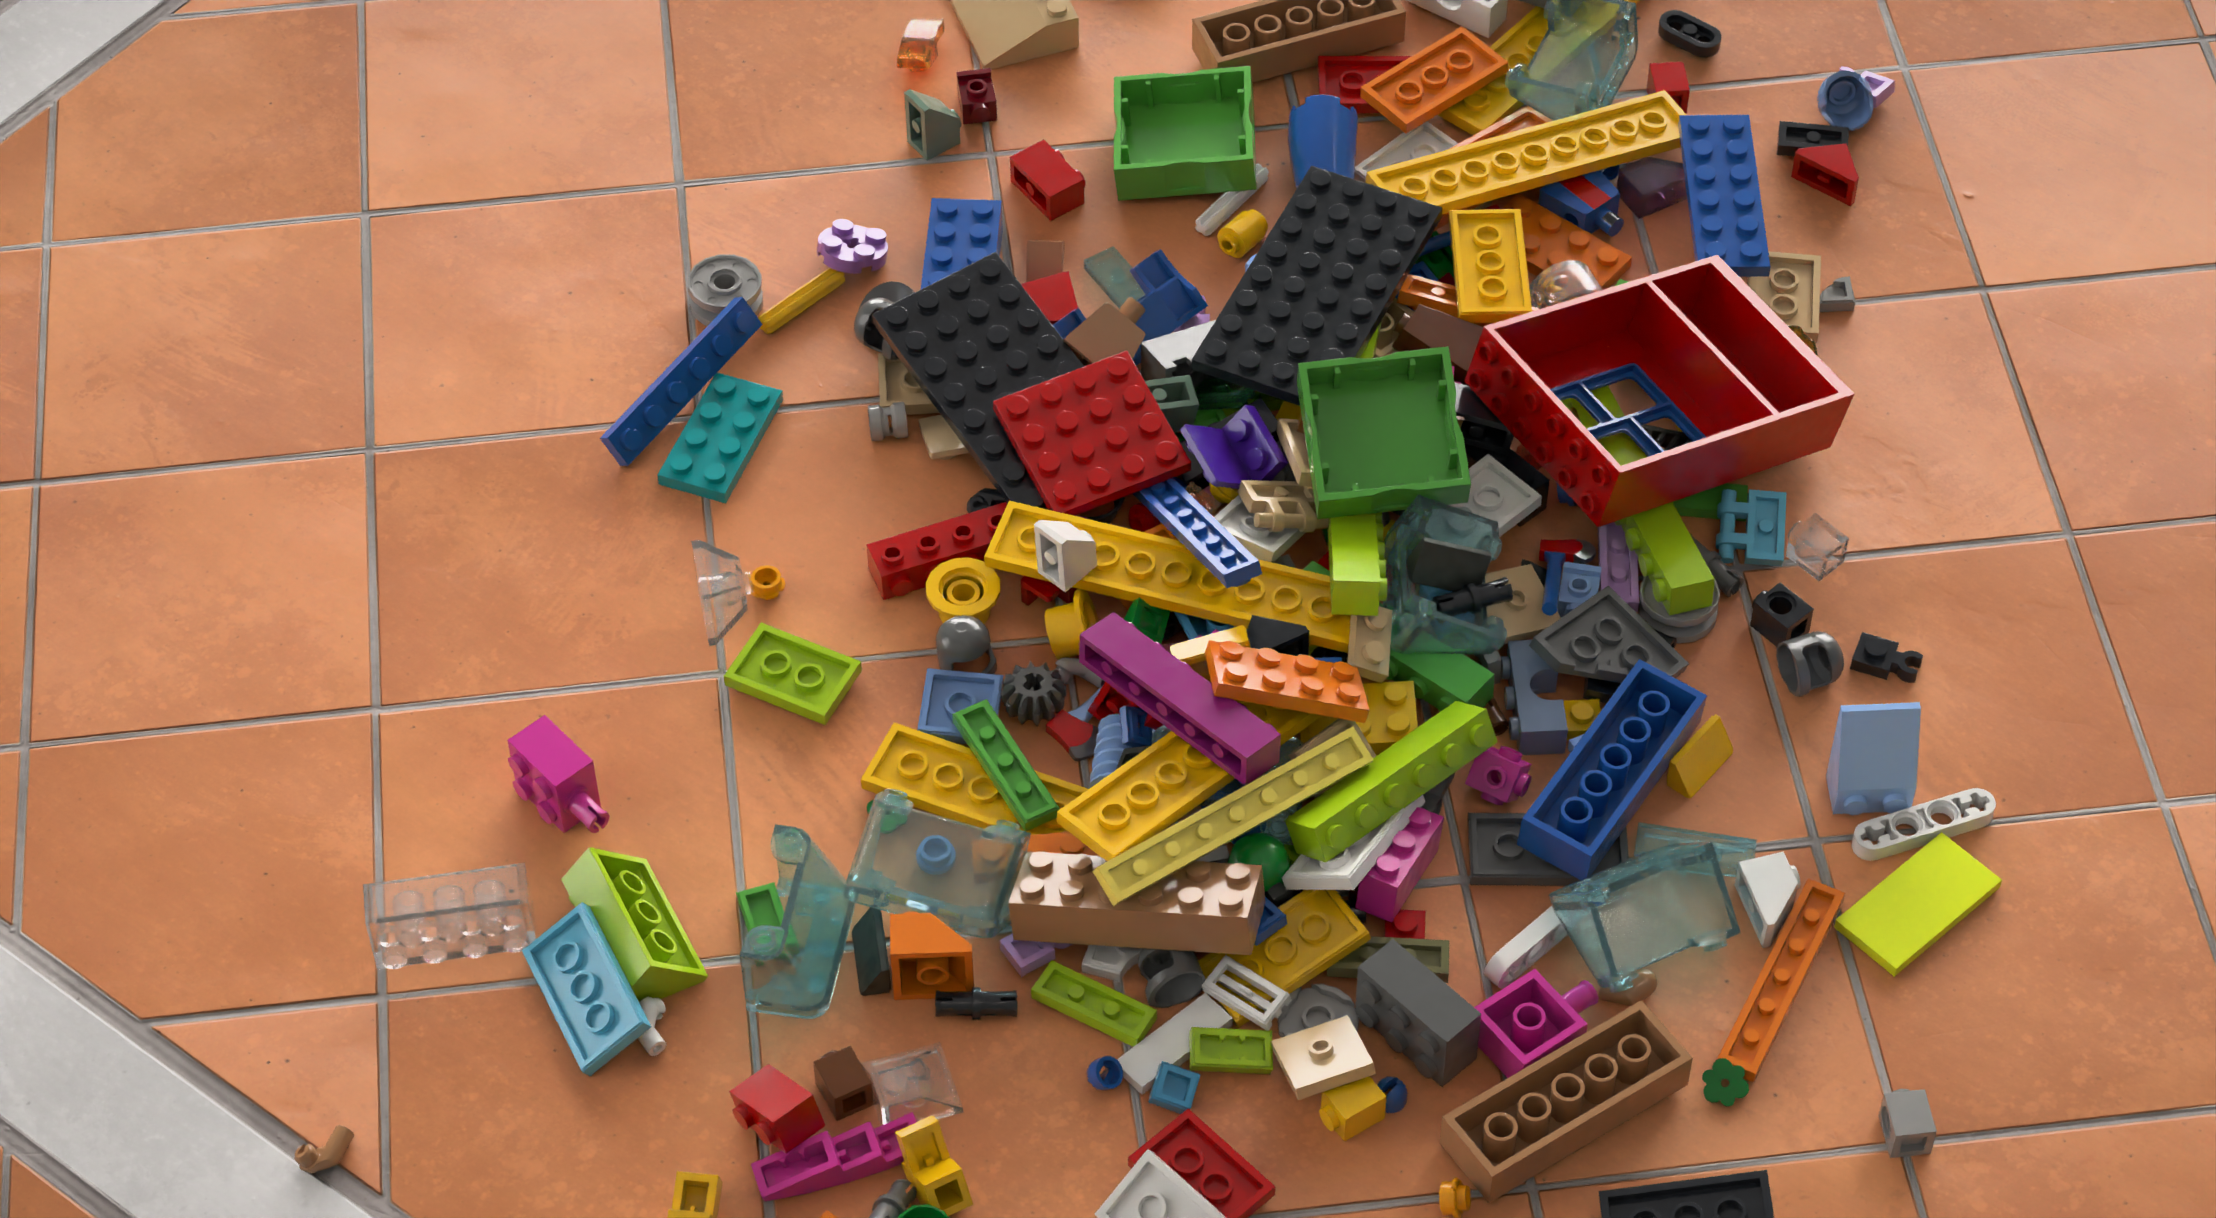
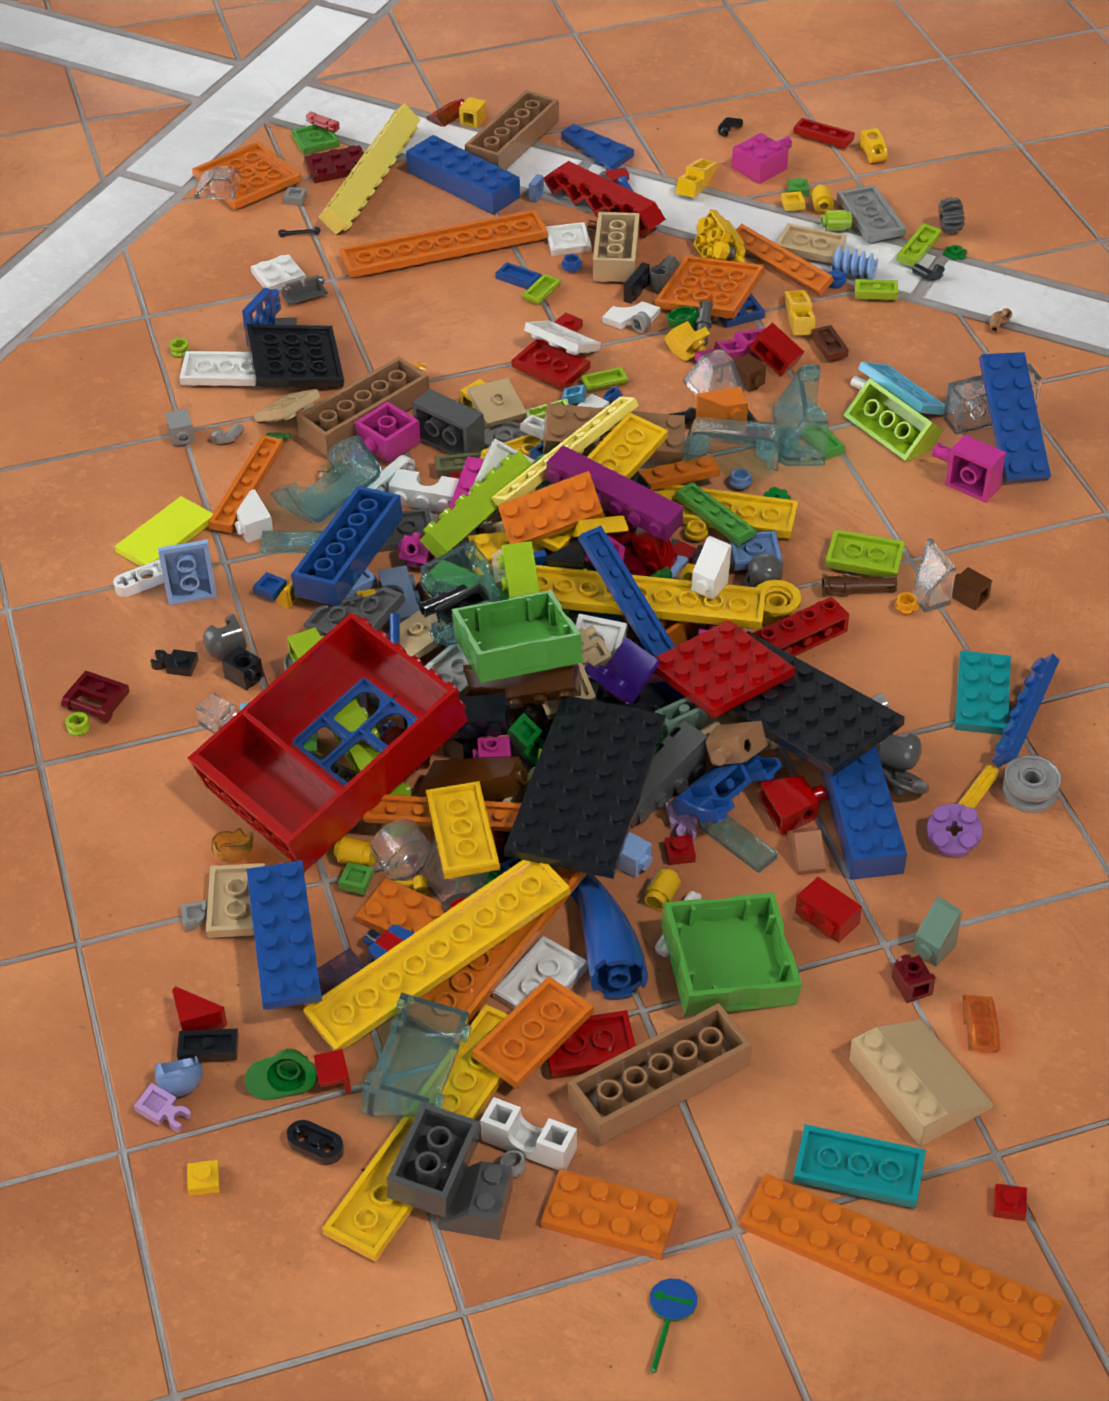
camera: 170 degrees right, 5 degrees down
none -> dark red plate [61,670,130,723]
none -> lime bush [65,712,90,736]
none -> yellow plate [187,1160,220,1197]
none -> light grey arm [211,423,244,445]
none -> green piece [245,1048,316,1100]
none -> tan plate [253,389,321,423]
none -> blue plate [253,572,287,601]
none -> white arch [388,468,459,513]
none -> lime tile [580,367,629,393]
none -> red plate [664,835,696,865]
none -> yellow plate [685,519,708,541]
none -> copper plate [811,325,849,361]
none -> reddish brown pin [821,573,897,595]
none -> reddish brown brick [951,567,992,610]
none -> blue plate [979,352,1051,483]

